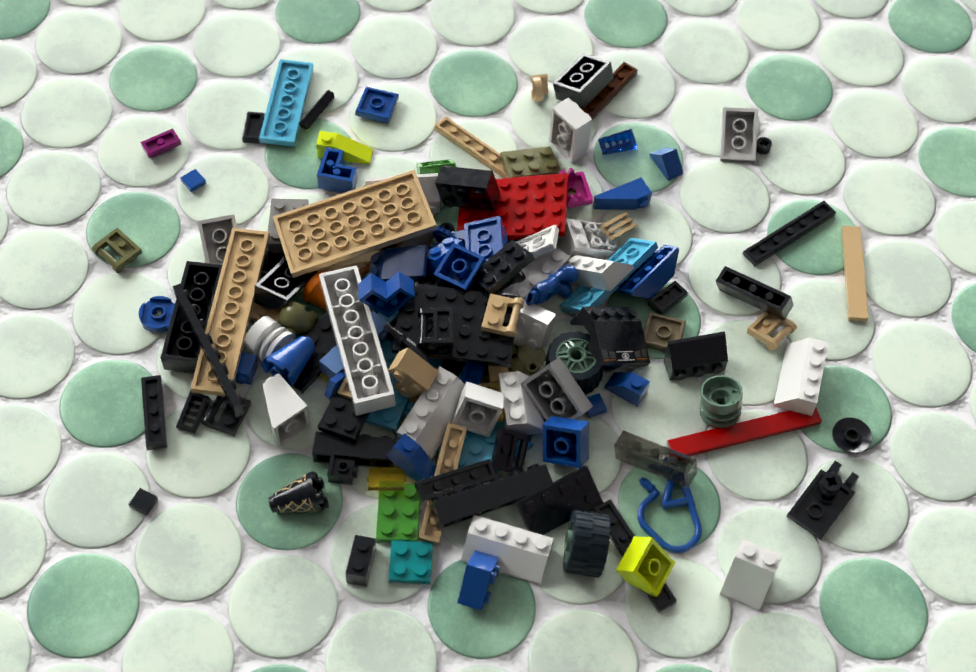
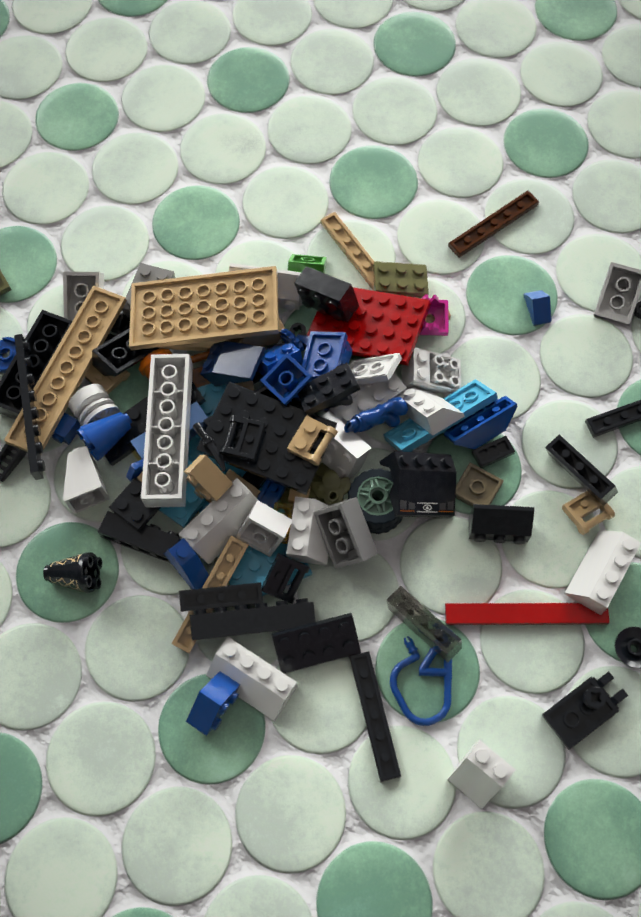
camera: 20 degrees right, 10 degrees up
magenta plate [140,128,182,159] -> none
blue tile [180,169,206,192] -> none
black plate [201,395,251,436] -> none
black tile [242,112,265,144] -> none
medium azure plate [259,59,314,147] -> none
olive cylinder [279,301,319,336] -> none
black axle [300,90,335,130] -> none
neon yellow slope [316,131,373,165] -> none
blue brick [317,147,358,193] -> none
black brick [327,455,359,485] -> none
black brick [345,535,376,587] -> none
blue plate [355,86,399,123] -> none
blue brick [358,271,415,318] -> none
clear yellow piece [367,468,406,491] -> none
bright green plate [376,483,420,543] -> none
teal plate [388,540,433,584] -> none
tan piece [530,74,549,102] -> none
blue brick [542,416,589,468] -> none
white brick [549,98,592,164] -> none
black brick [553,53,614,108] -> none
black wheel [563,510,611,578] -> none
blue tile [586,393,607,418] -> none
blue slope [593,177,652,210] -> none
clear blue slope [598,128,638,155] -> none
tan tile [601,212,637,241] -> none
blue slope [604,372,650,407] -> none
neon yellow slope [616,536,676,597] -> none
sand green wheel [700,375,743,428] -> none

